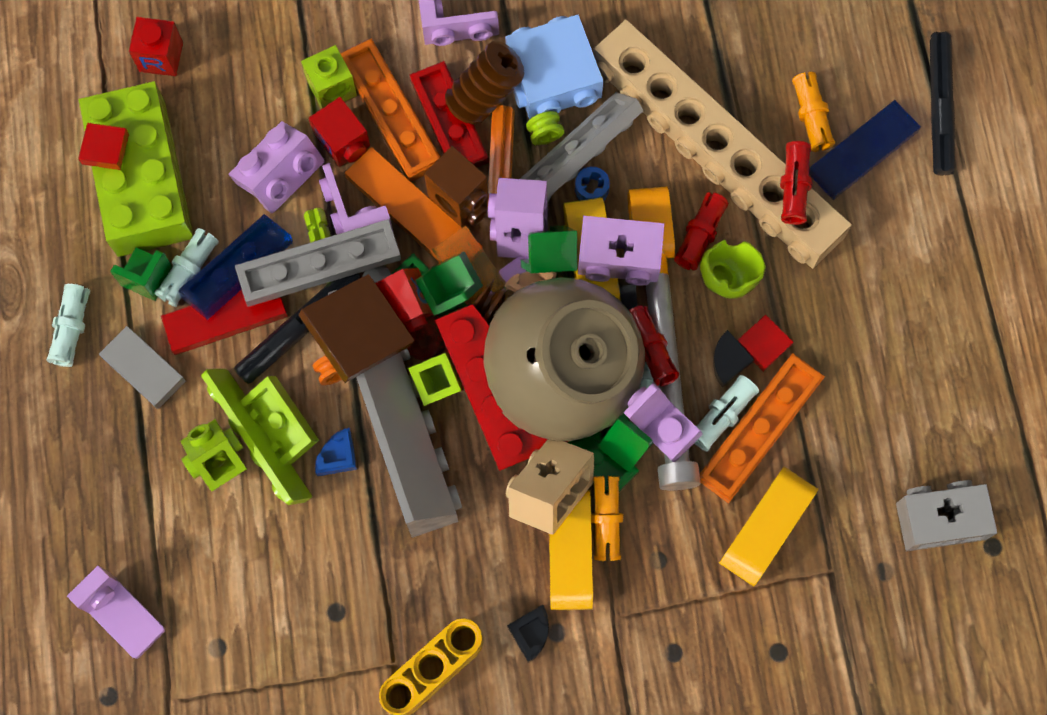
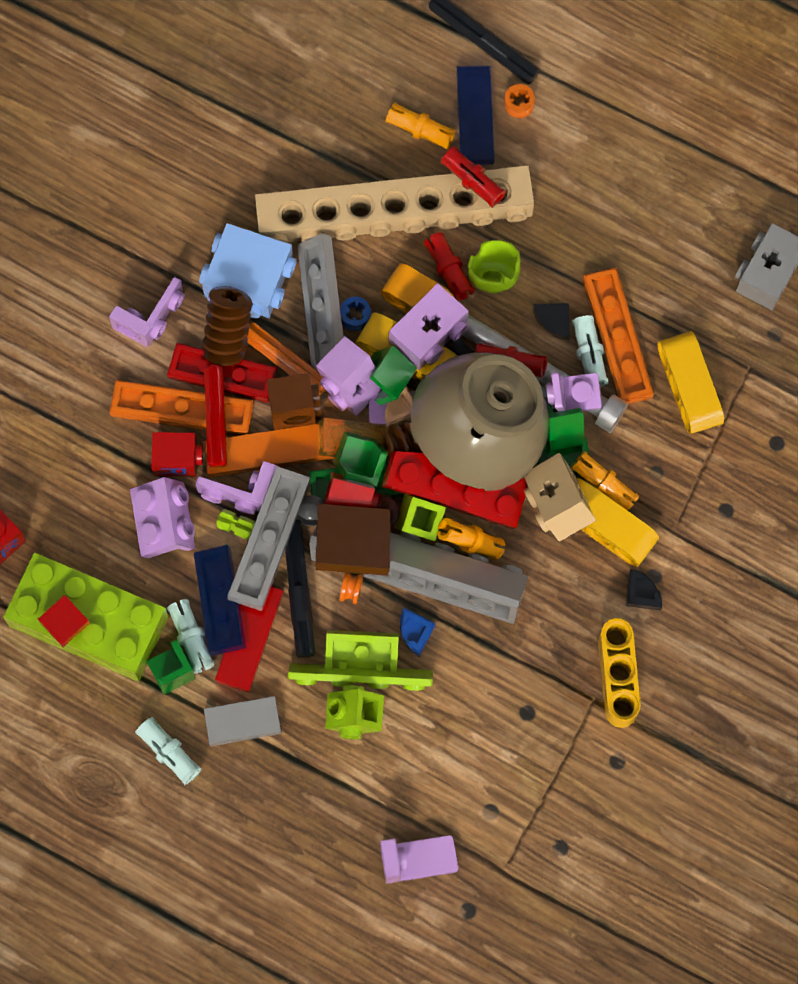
camera: 55 degrees left, 0 degrees up
lime brick [301,45,357,109] -> none
lime bush [526,111,564,145] -> none
red tile [737,314,794,372] -> none
none -> red axle [204,365,227,468]
none -> light orange pin [437,518,505,560]
none -> orange bush [504,84,535,118]

